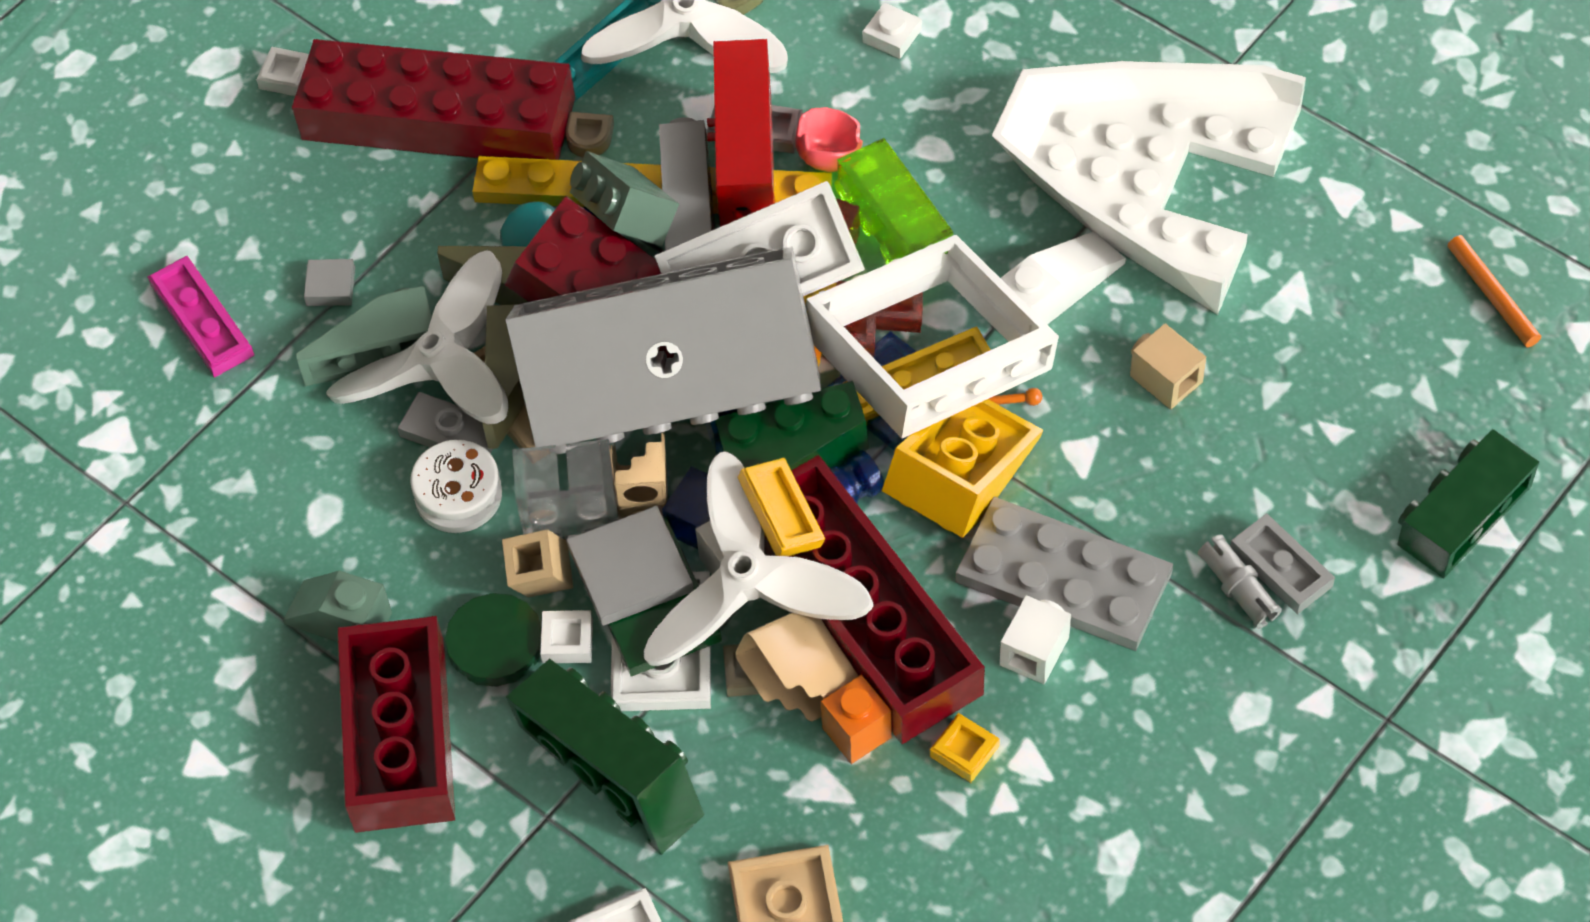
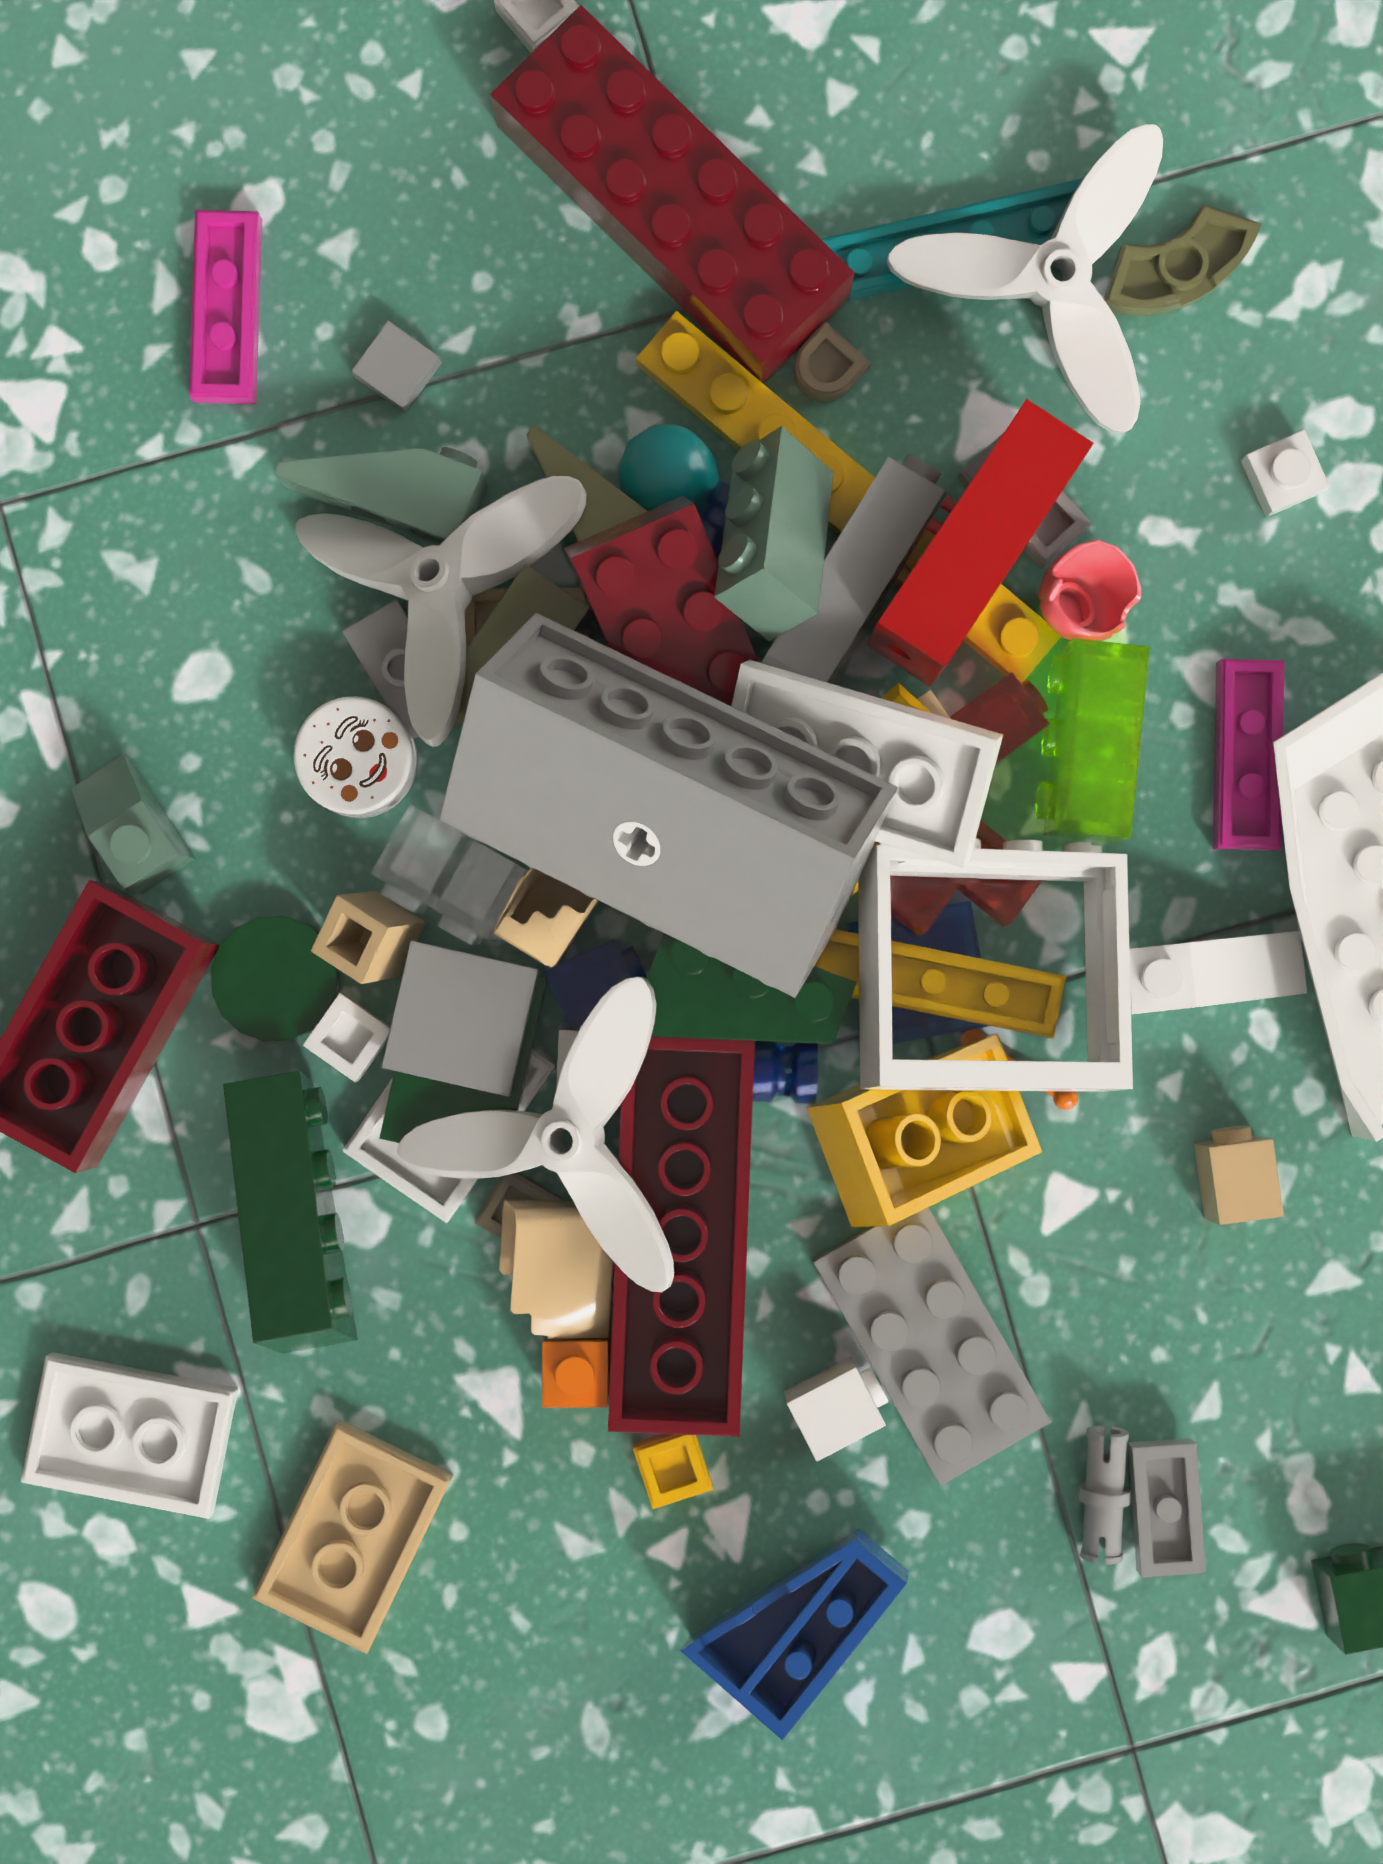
camera: 30 degrees right, 30 degrees up
yellow tile [737,458,825,556] -> none
none -> blue wedge [680,1529,909,1740]
none -> dark pink tile [1213,659,1285,851]

